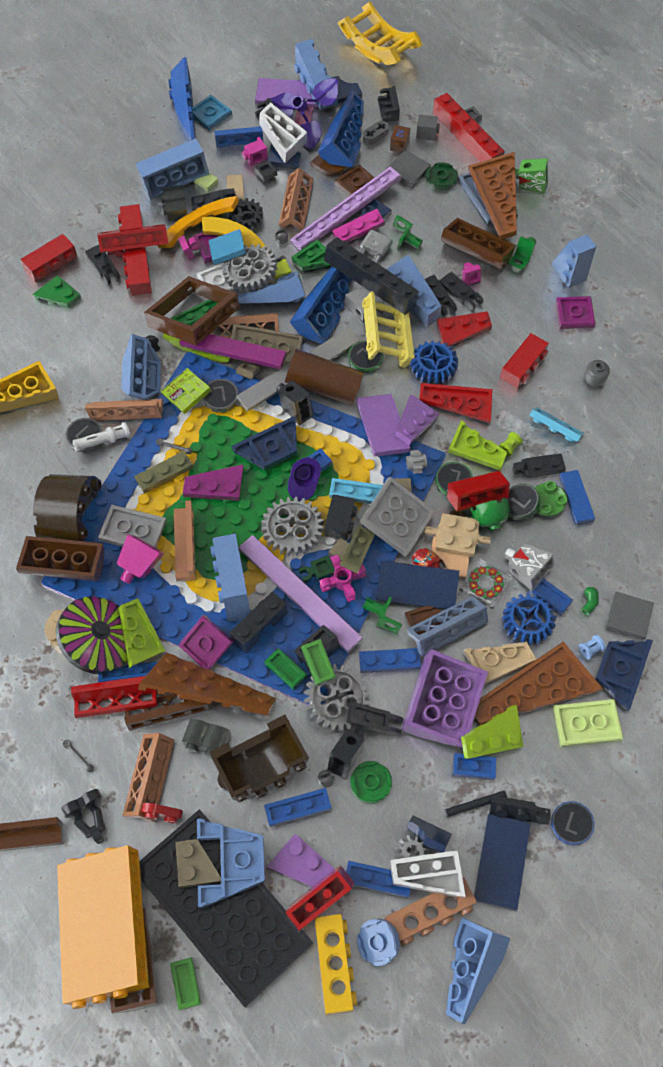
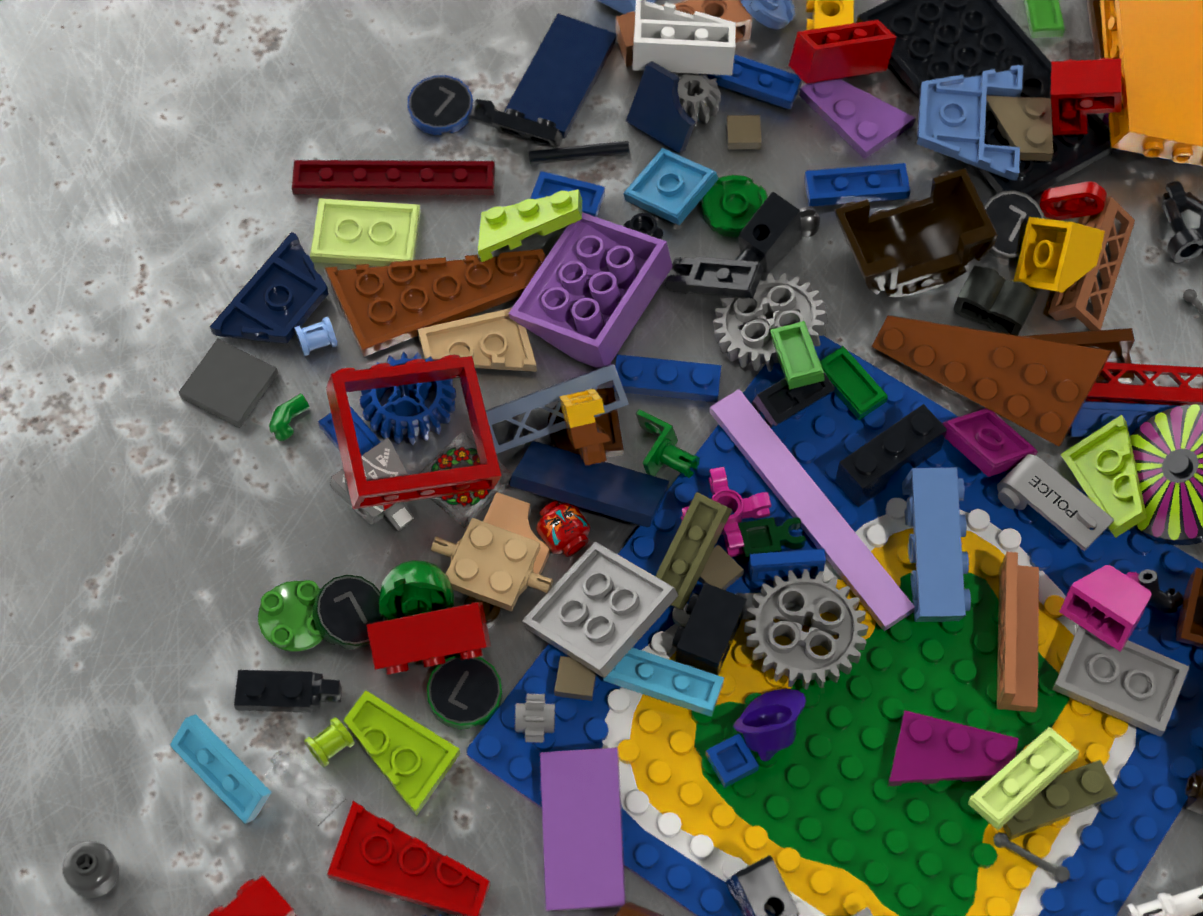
camera: 170 degrees left, 0 degrees up
dark blue wing [231,416,297,470] -> none
medium lavender wing [395,394,439,445] -> none
blue tile [559,470,595,525] -> none
none -> dark red tile [292,160,495,196]
none -> red window [326,354,502,509]
none -> hips [559,389,611,466]
none -> dark azure tile [623,148,718,225]
none -> black plate [624,213,663,239]
none -> dark tan tile [726,115,762,150]
none -> blue tile [748,549,826,582]
none -> yellowish green tile [969,727,1079,830]
none -> black tile [983,191,1045,260]
none -> light grey door [997,454,1114,551]
none -> yellow slope [1013,217,1105,293]
none -> red brick [1051,58,1122,135]
none -> black arm [1138,569,1183,614]

